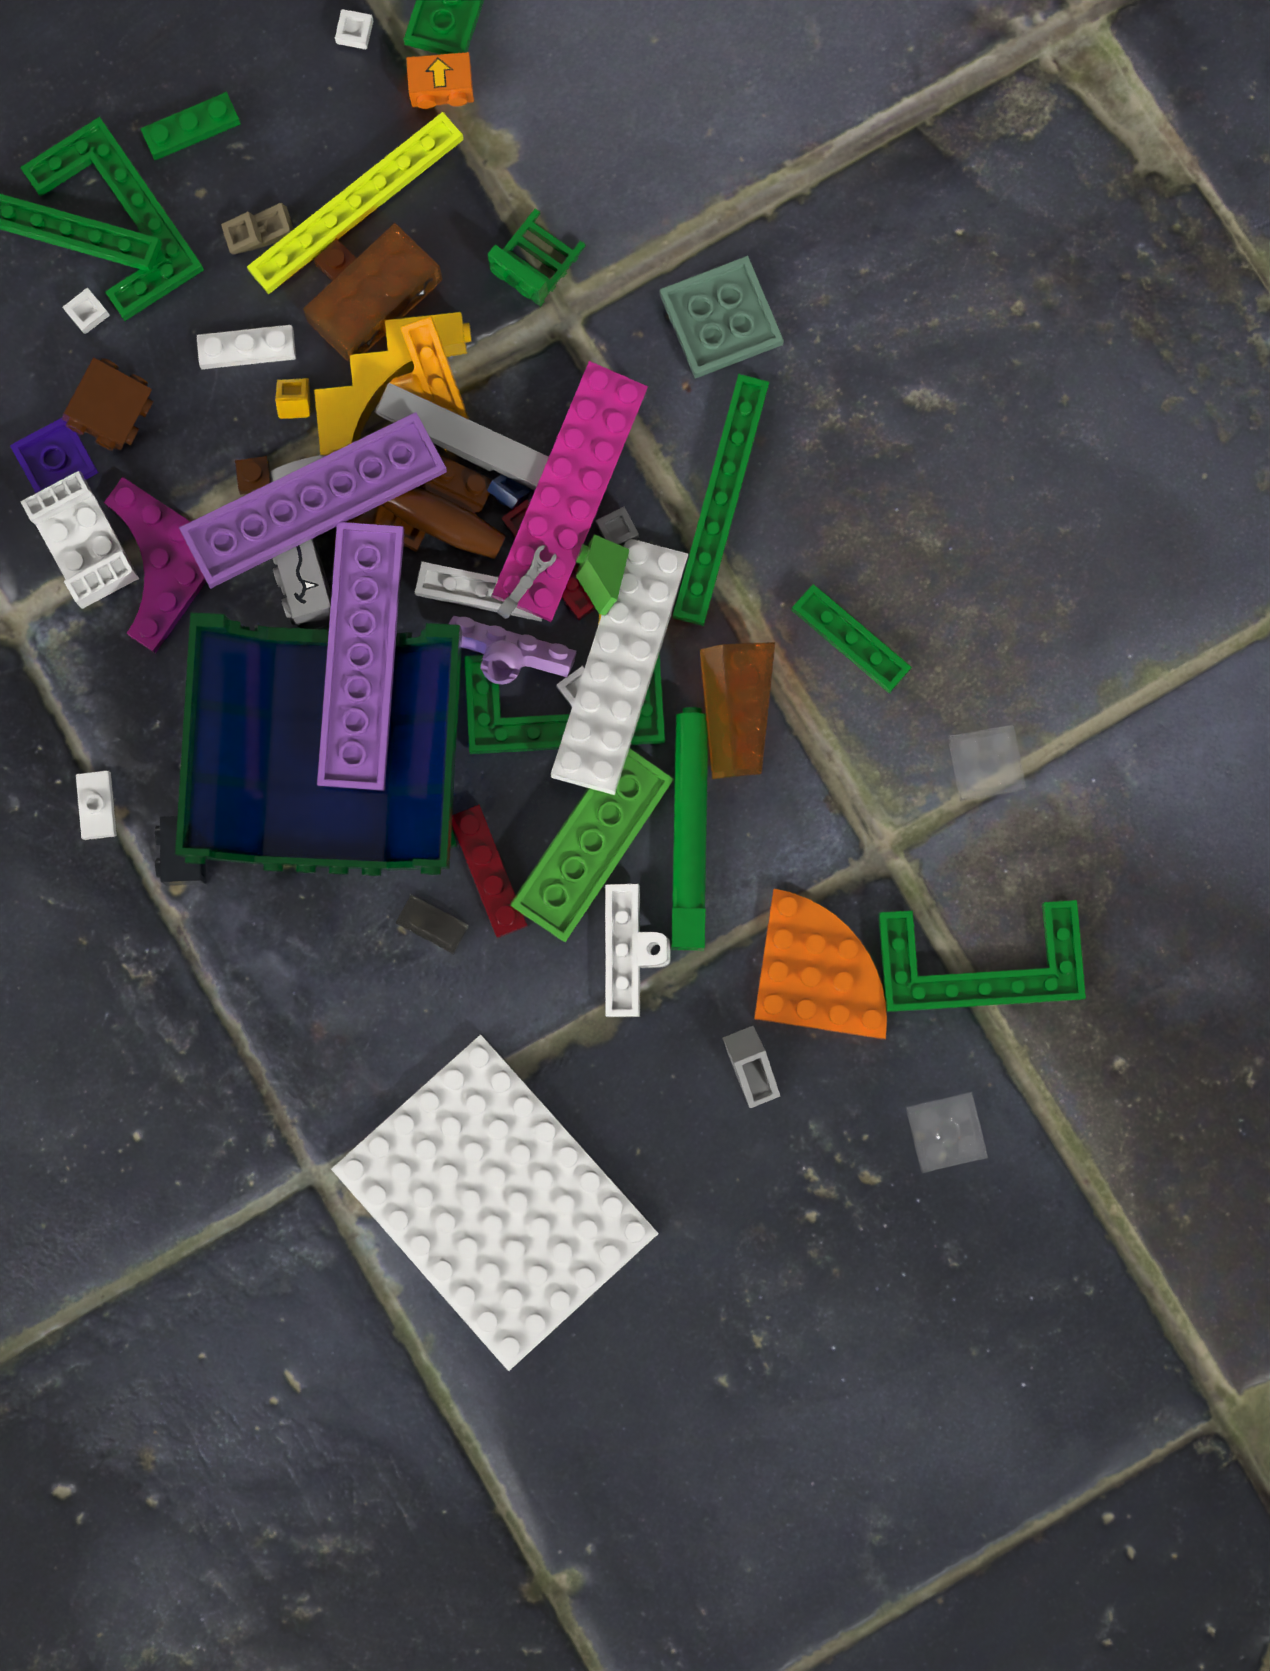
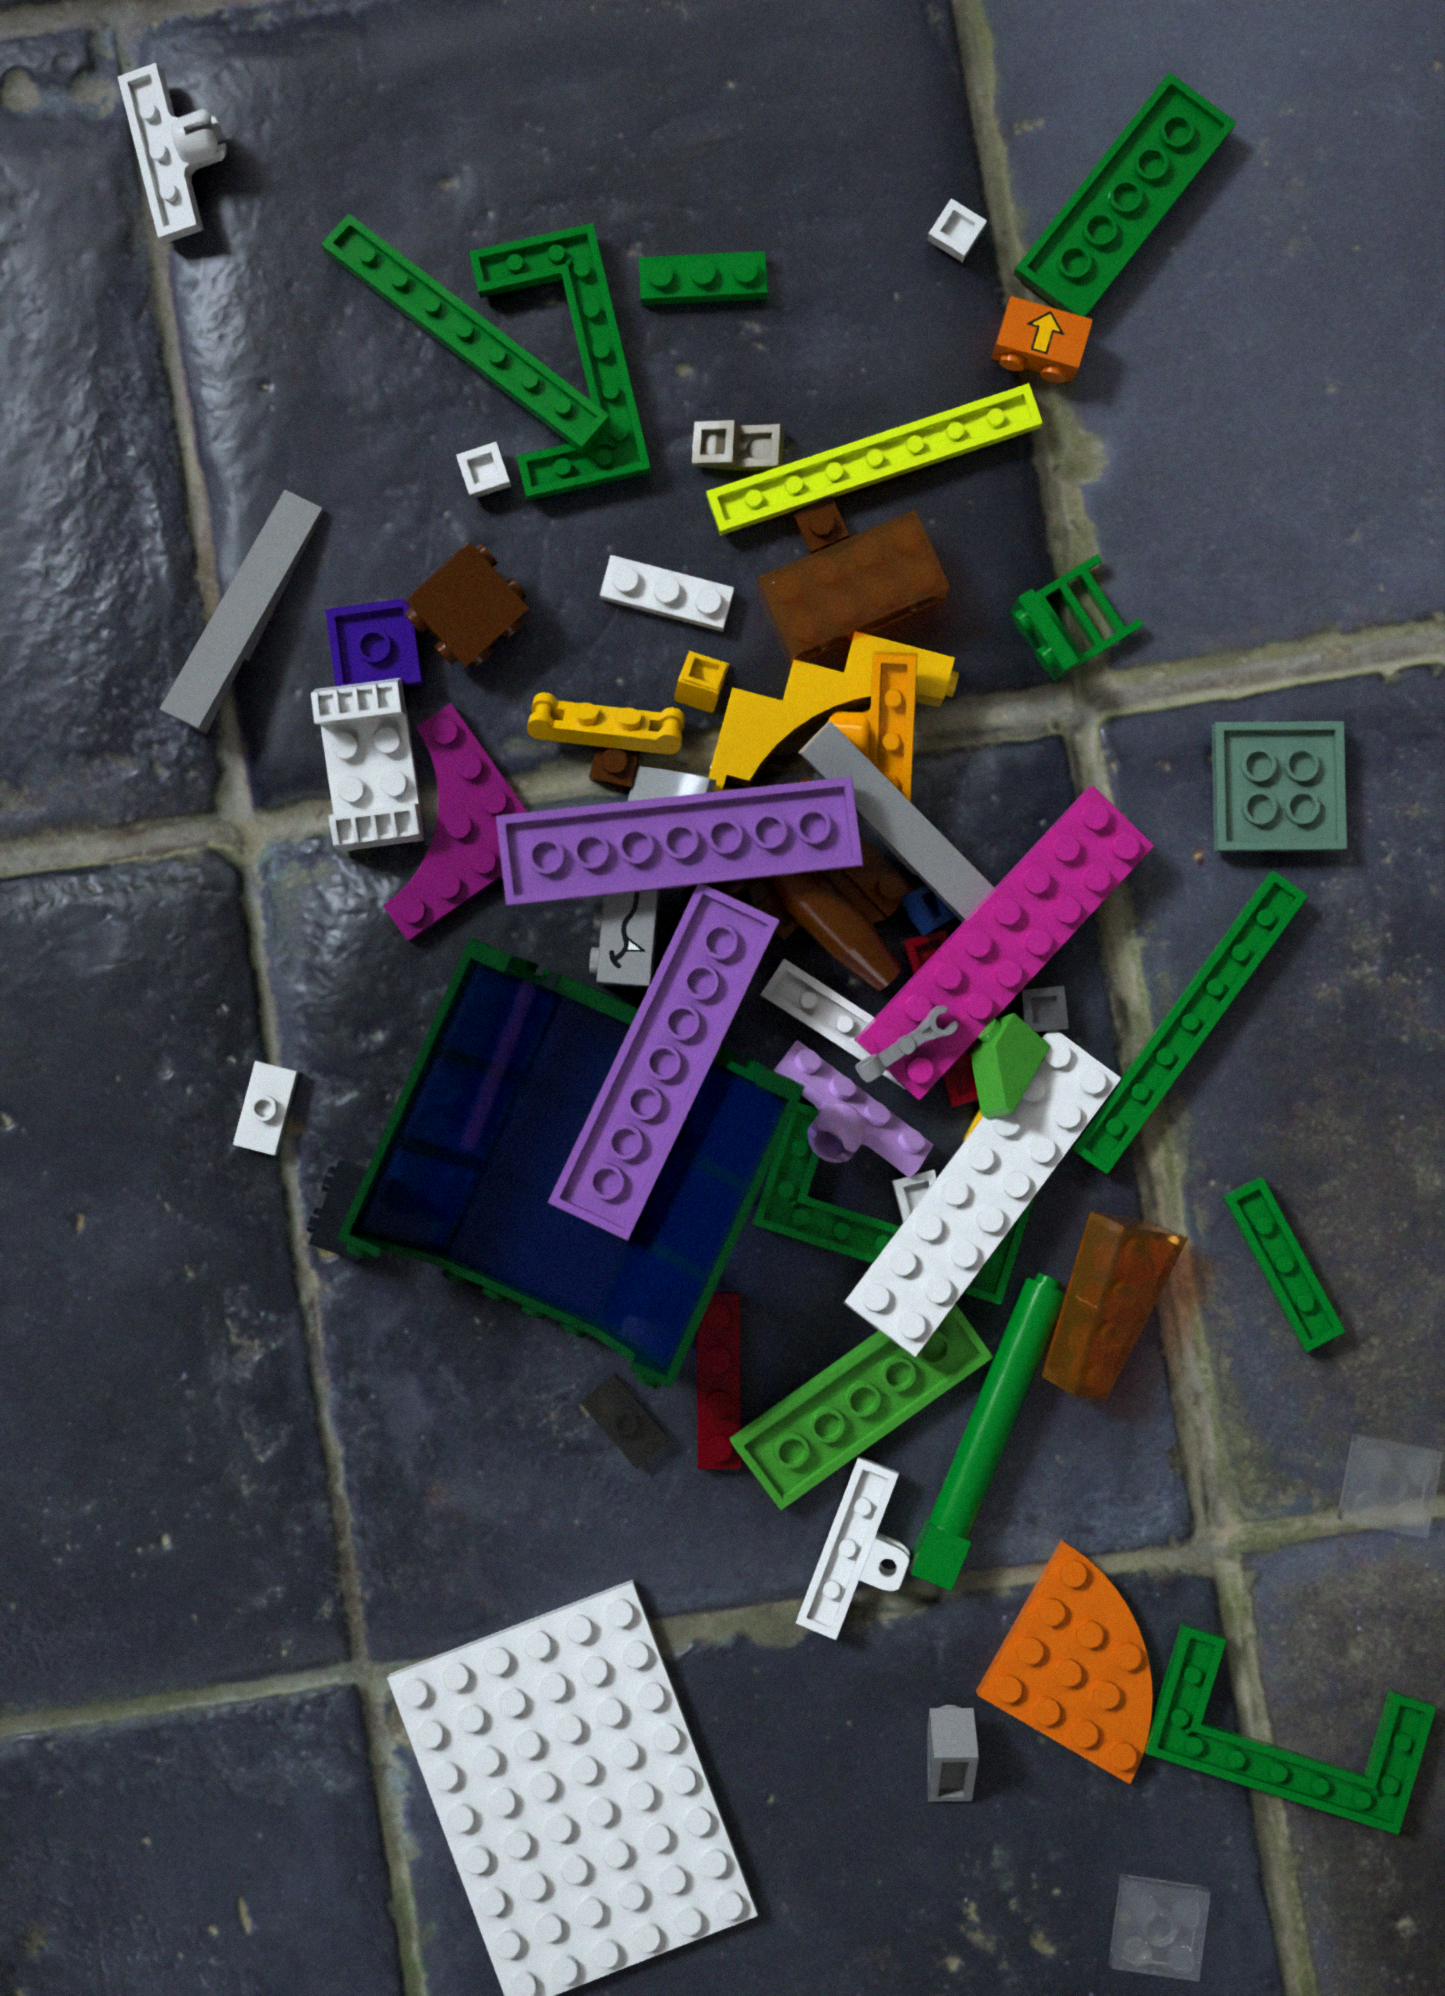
camera: 15 degrees right, 5 degrees up
none -> yellow plate [527,692,685,755]

